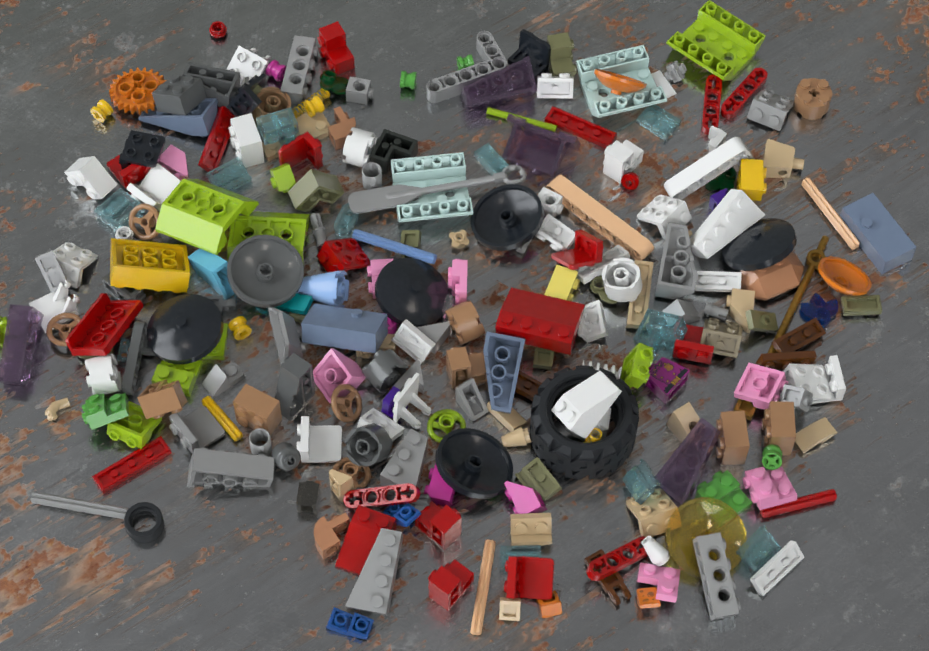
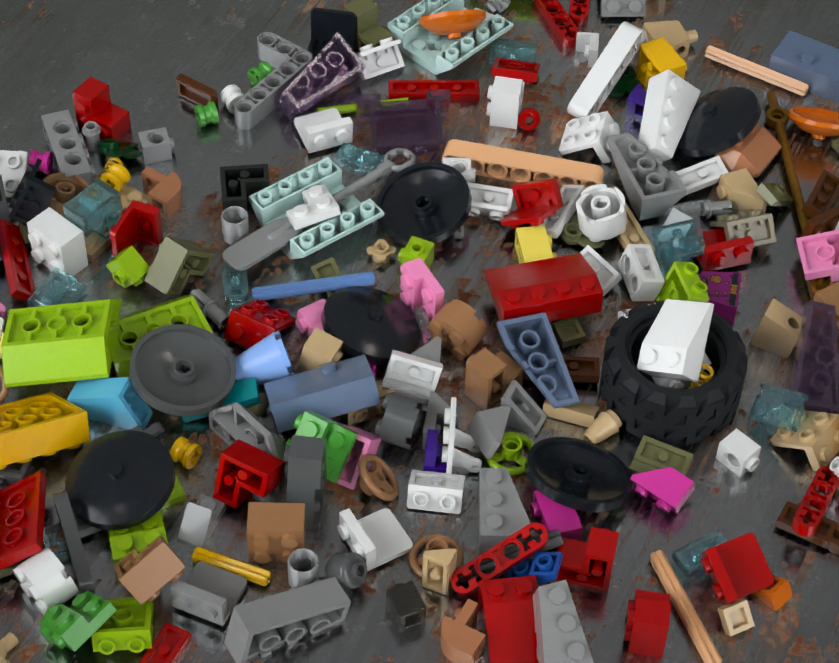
camera: 30 degrees left, 10 degrees down
white brick [343,127,379,167] -> none
dark grey brick [345,423,393,466] -> none
tan bracket [510,513,552,547] -> none
clear blue plate [801,293,839,326] -> none
none -> light grey pin [82,121,101,152]
none -> reddish brown tile [176,73,219,109]
none -> red brick [213,439,285,509]
none -> white wheel [219,84,245,114]
none -> bright green plate [284,410,359,483]
none -> white plate [286,184,341,231]
none -> white bracket [294,108,353,153]
none -> tan slope [295,327,343,374]
none -> lime brick [398,236,435,272]
none -> light grey slope [467,405,511,460]
none -> red plate [491,57,540,85]
none -> white brick [617,244,665,301]
none -> white brick [716,428,761,477]

